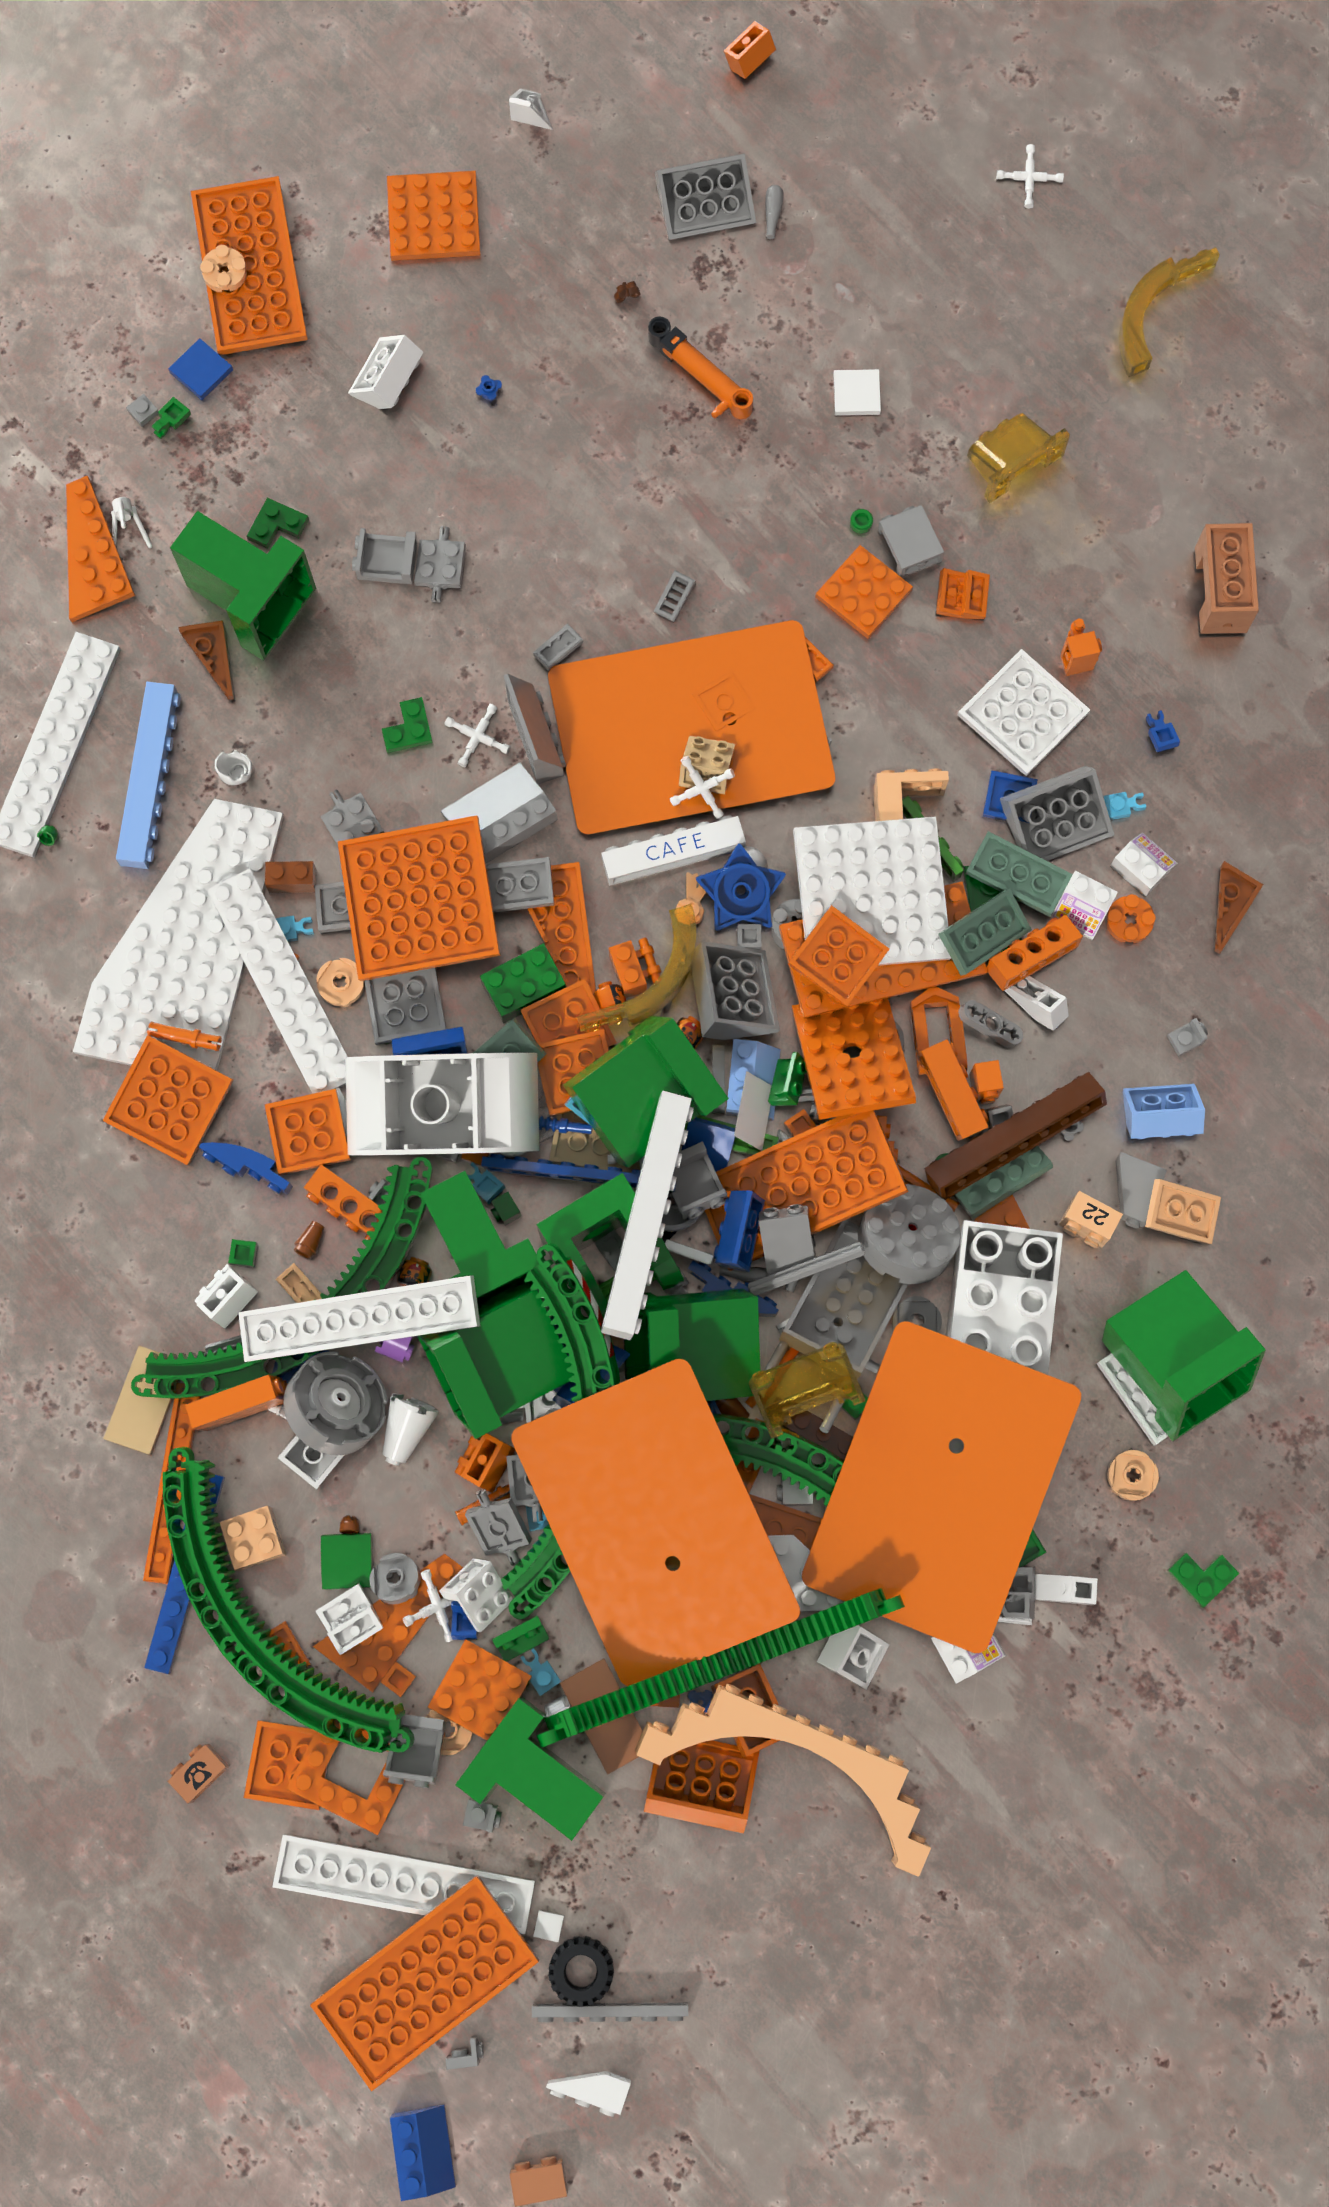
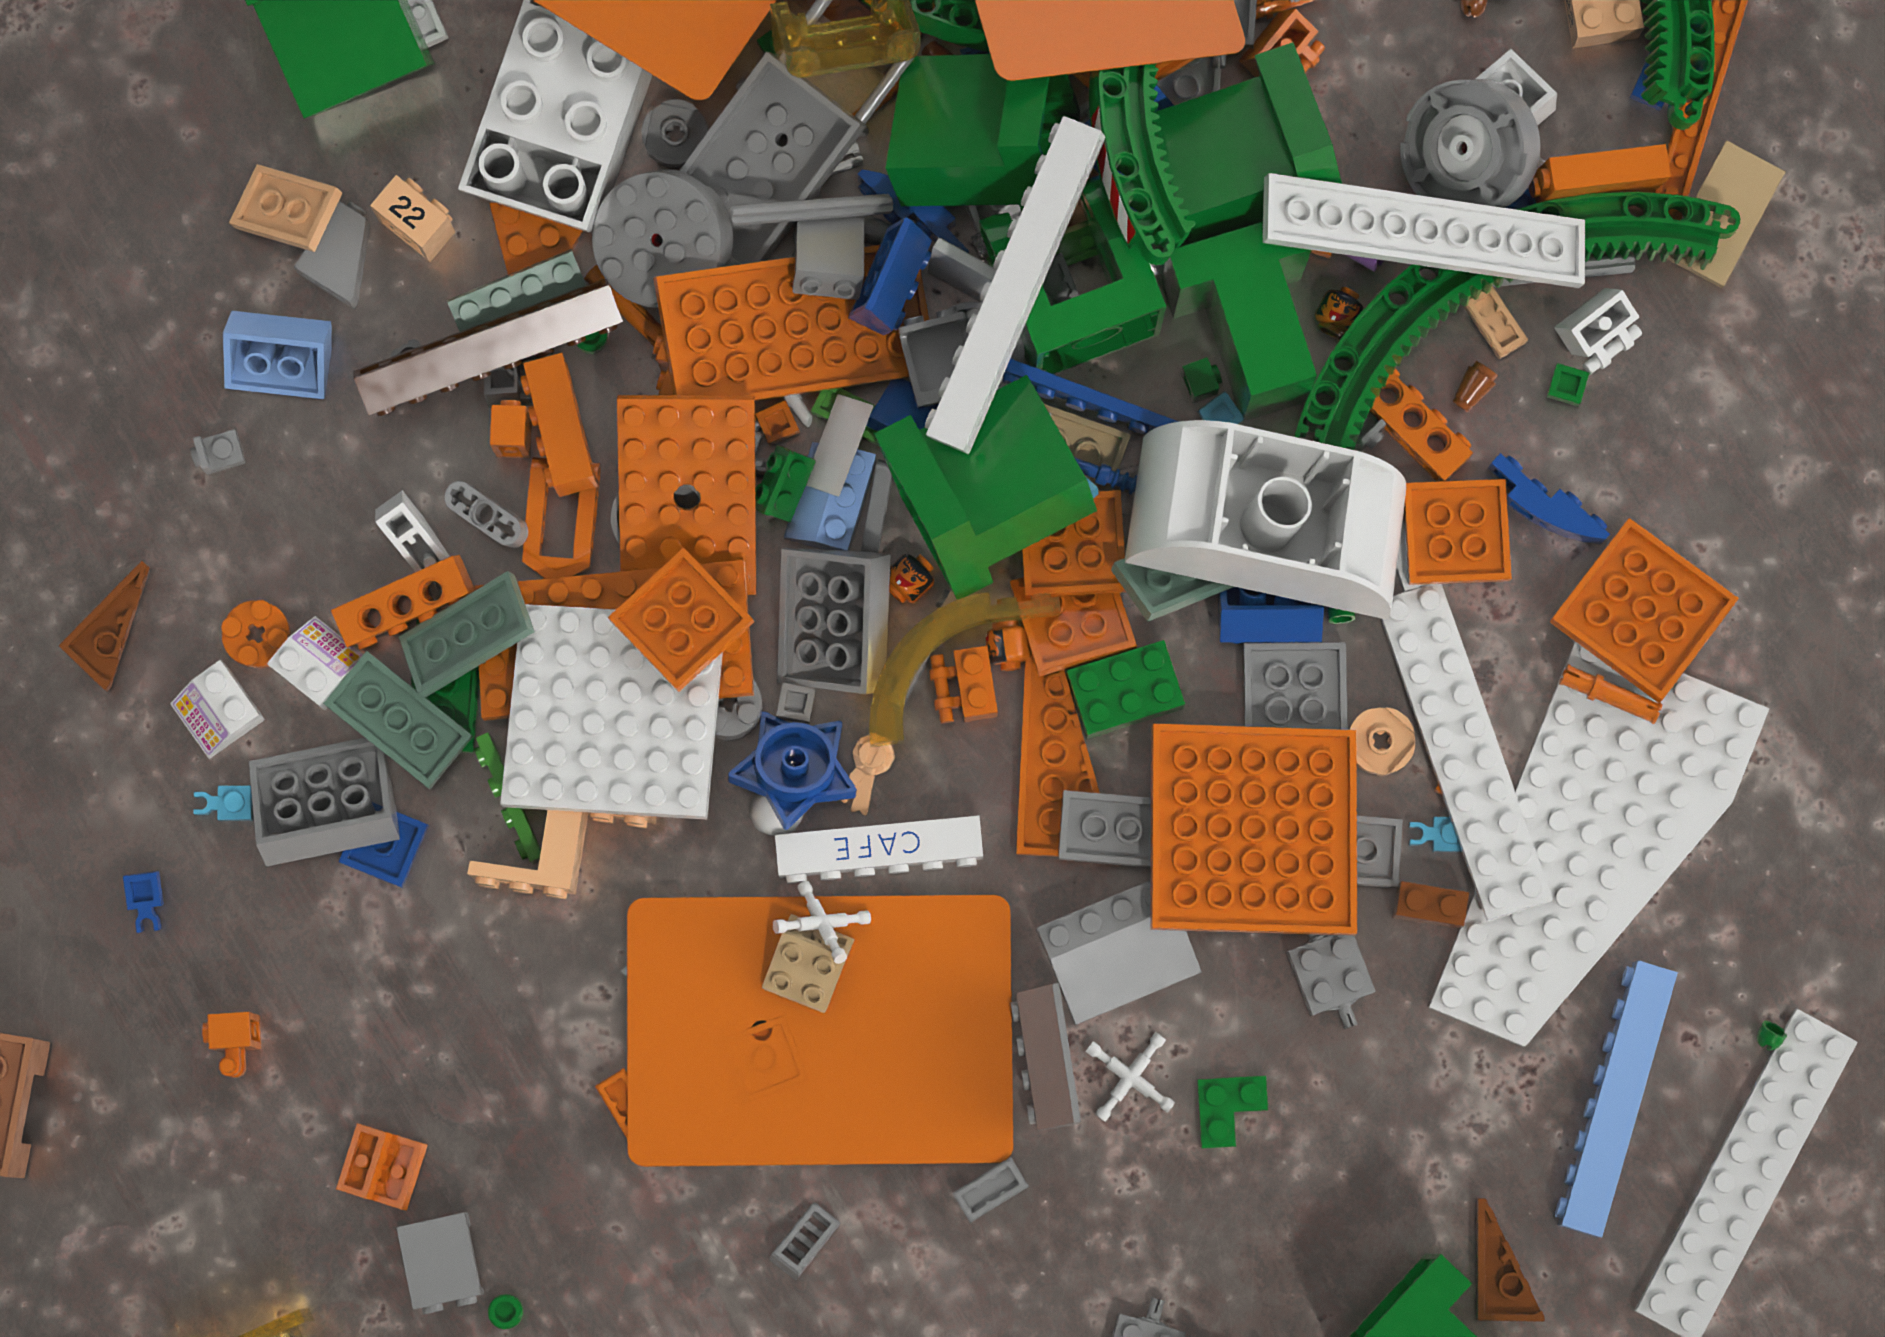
camera: 170 degrees left, 5 degrees up
white hair [215,750,253,785] -> none
white cone [382,1393,439,1466] -> none
orange plate [815,545,913,639] -> none
white plate [958,649,1090,776] -> none

